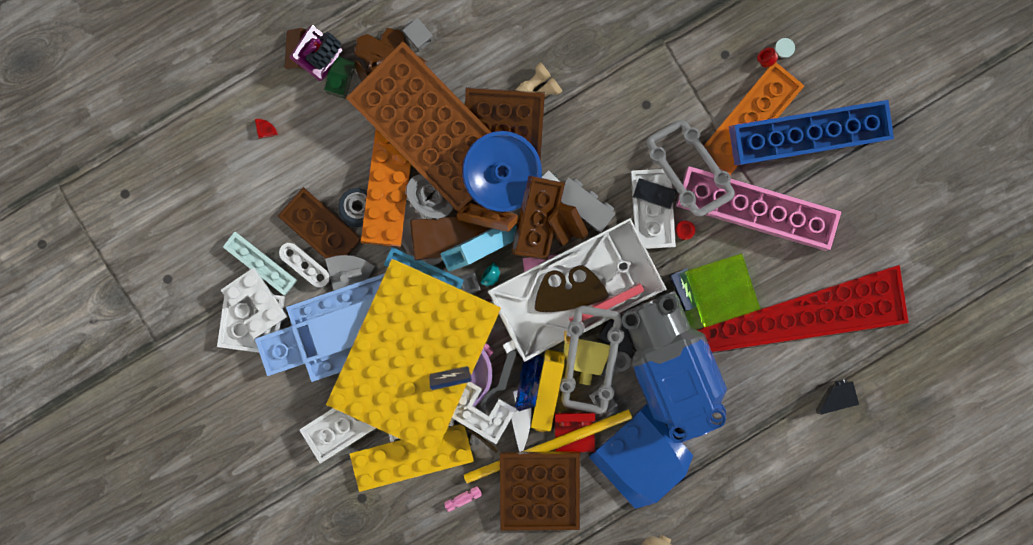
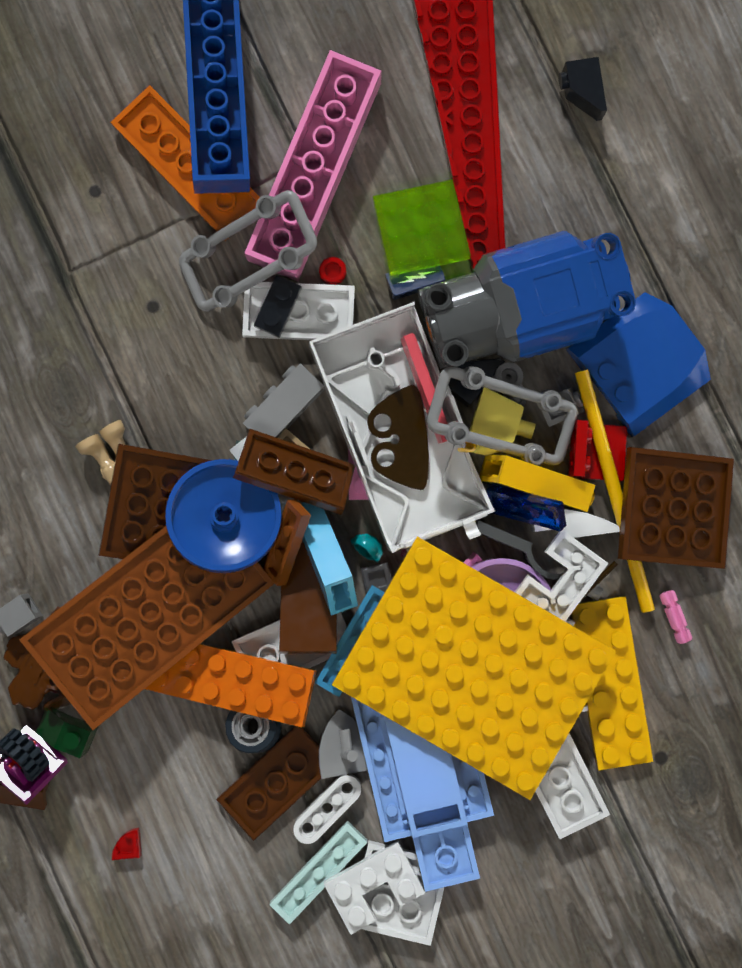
camera: 85 degrees left, 0 degrees up
light grey gear [405,174,453,220] -> none
dark blue slope [429,366,472,390] -> none
reddish brown panel [547,203,589,246] -> none
red tile [757,48,778,68] -> none
light aqua tile [774,38,795,59] -> none

